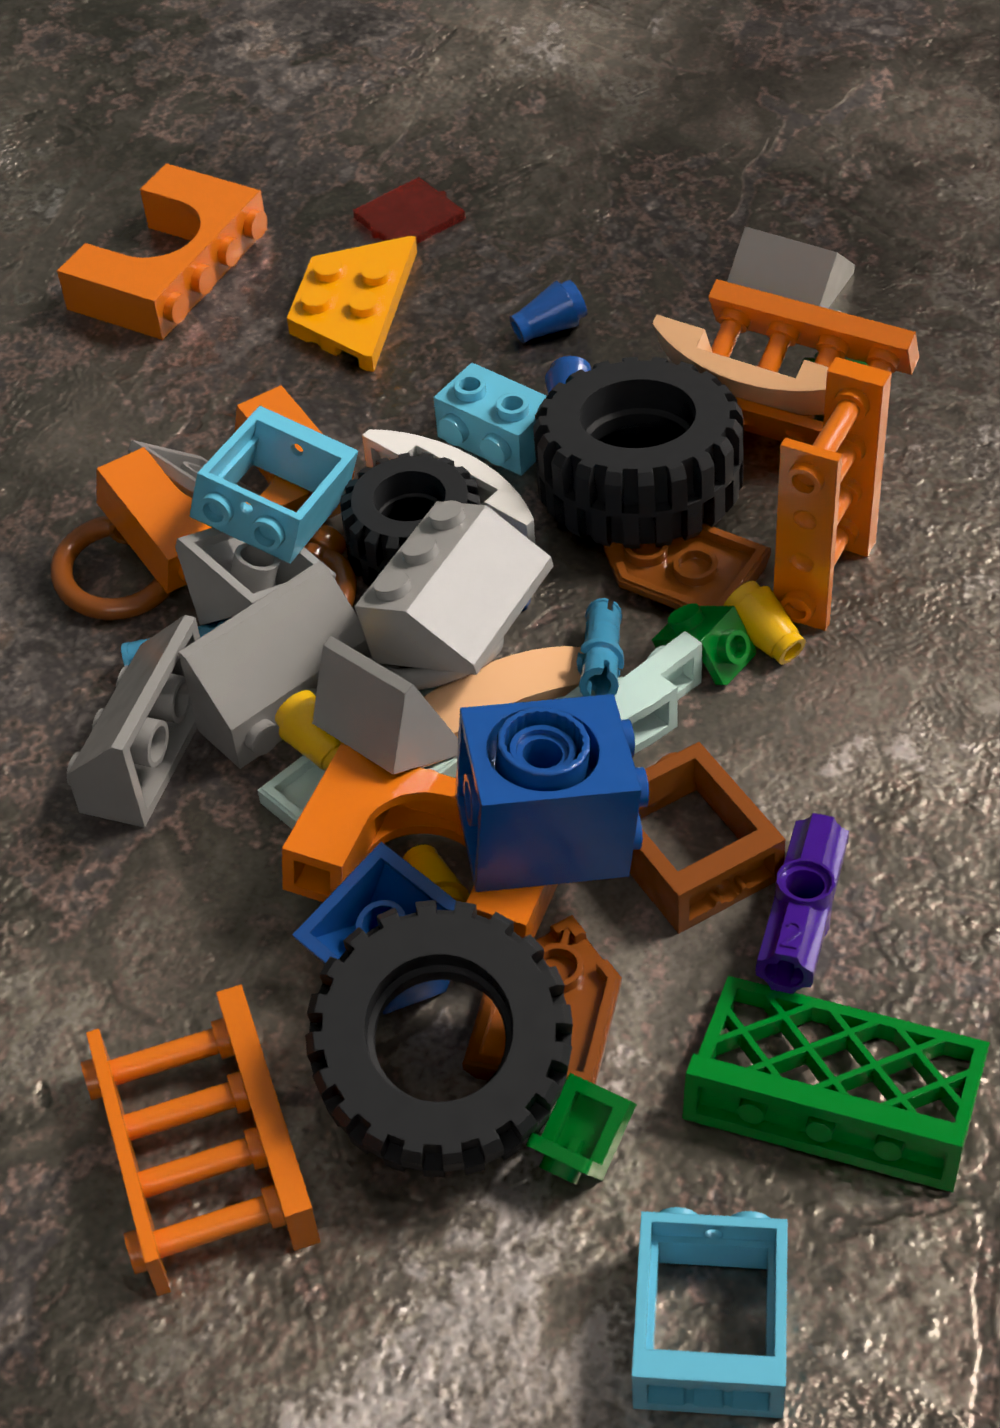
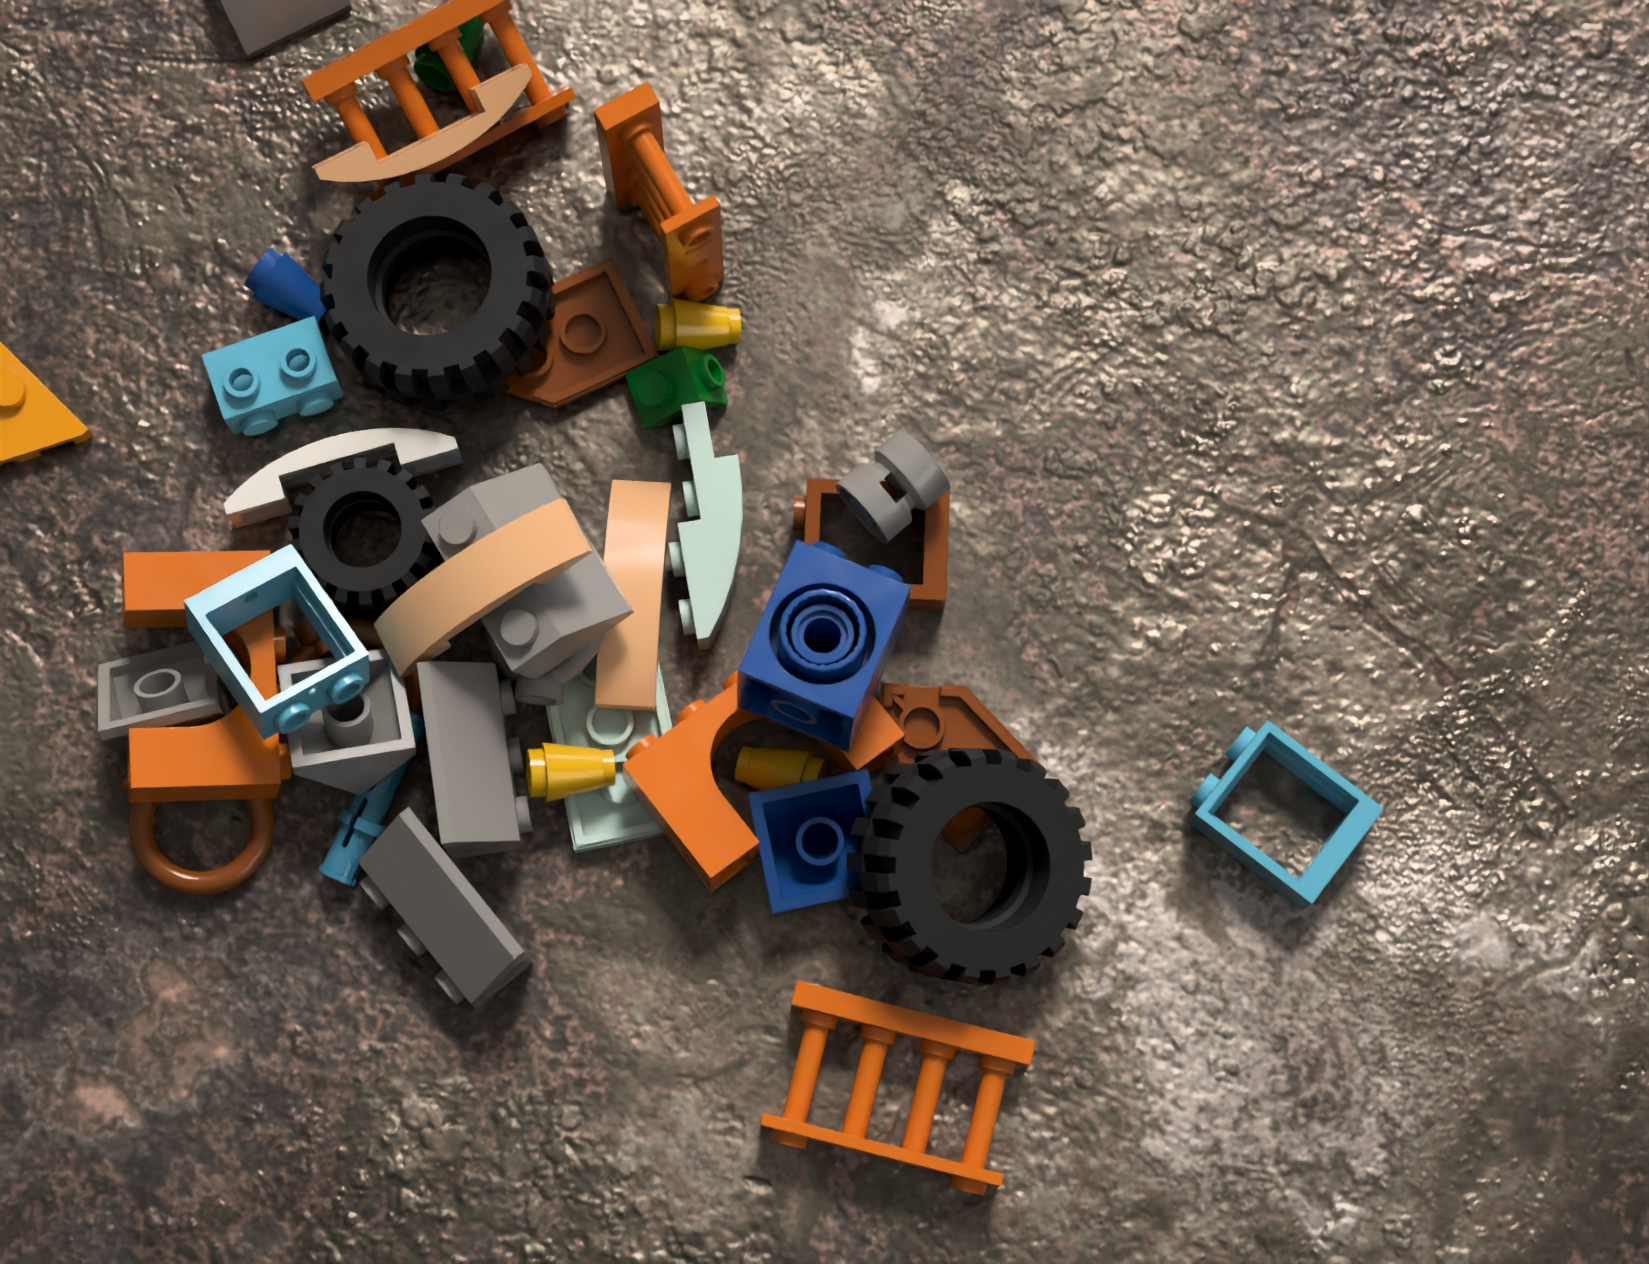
camera: 65 degrees left, 30 degrees up
light grey slope [312,636,458,774] -> none
blue cone [509,280,588,344] -> none
green bracket [526,1073,637,1185] -> none
dark azure pin [576,598,625,697] -> none
green fence [682,976,990,1193] -> none
dark purple piece [755,813,849,994] -> none
none -> light nougat slope [373,498,593,677]
none -> light grey wheel [836,430,950,544]

